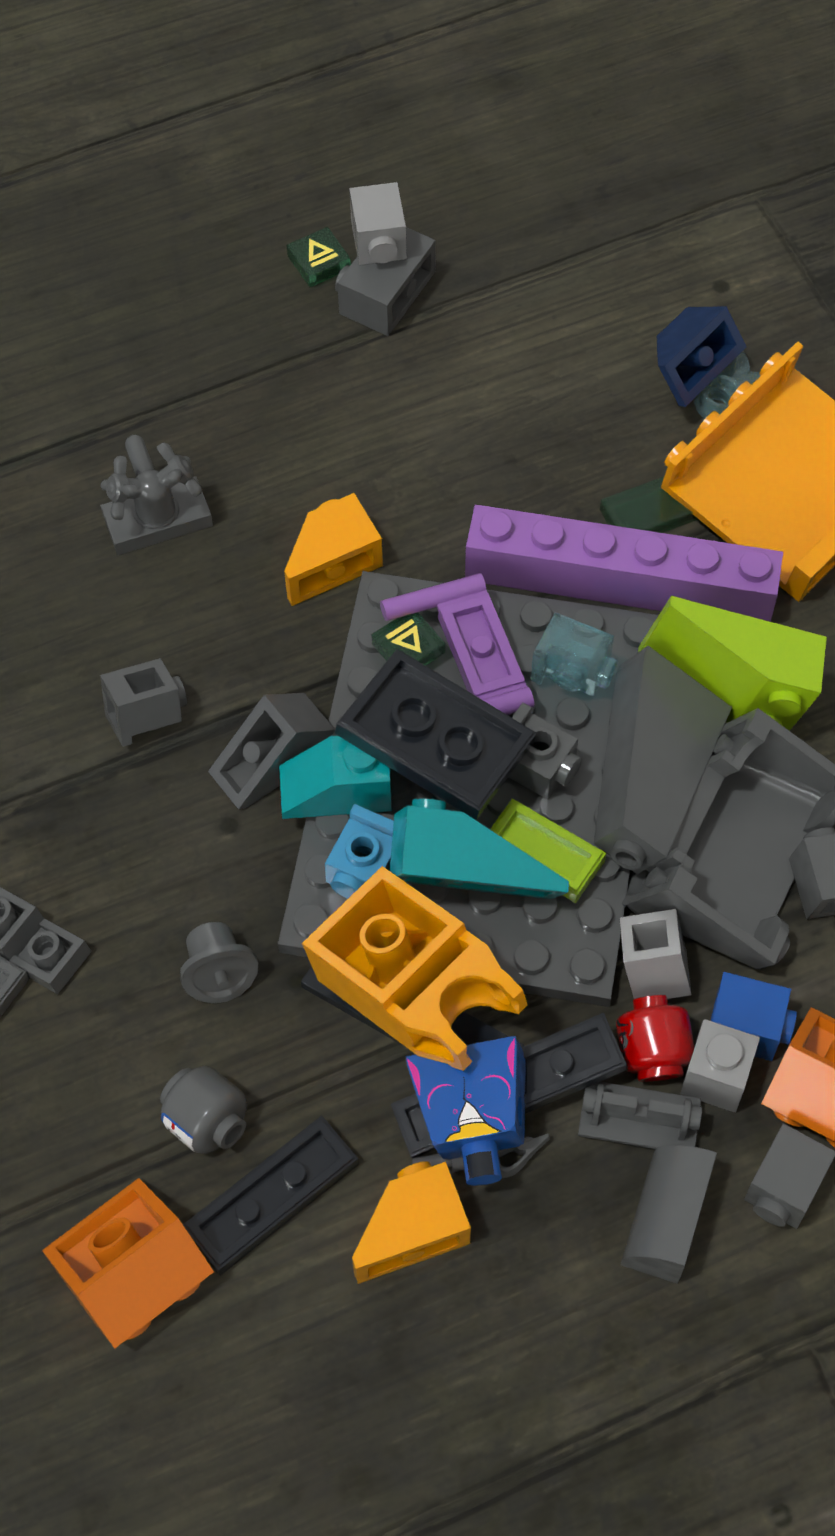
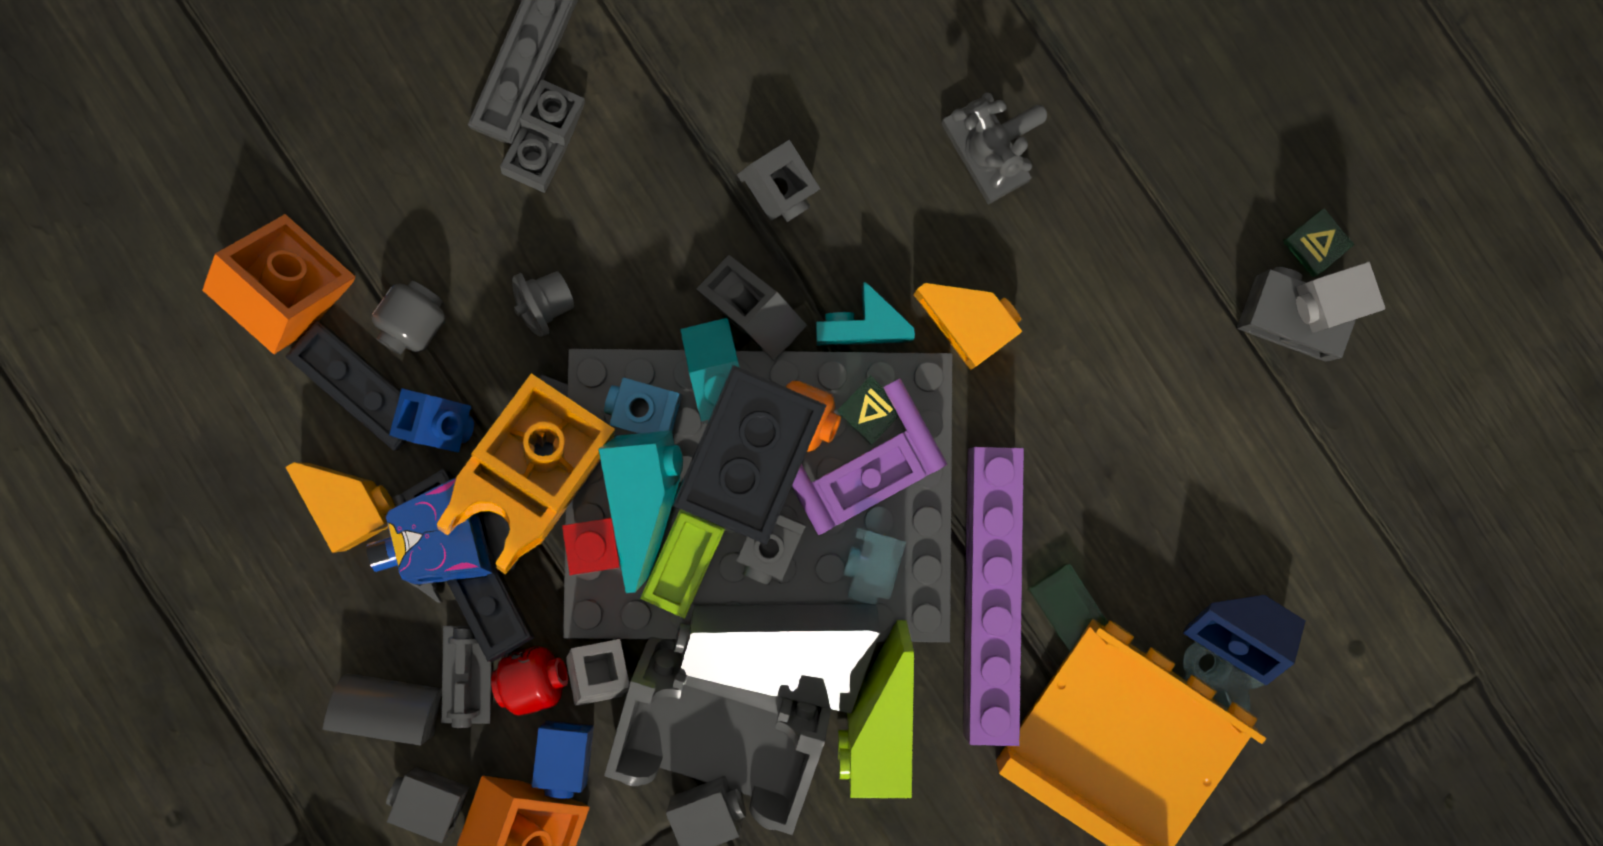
camera: 70 degrees right, 25 degrees up
light grey brick [680,1019,760,1113] -> none
none -> blue brick [389,388,474,453]
none -> red brick [562,518,621,575]
none -> teal slope [816,282,915,346]

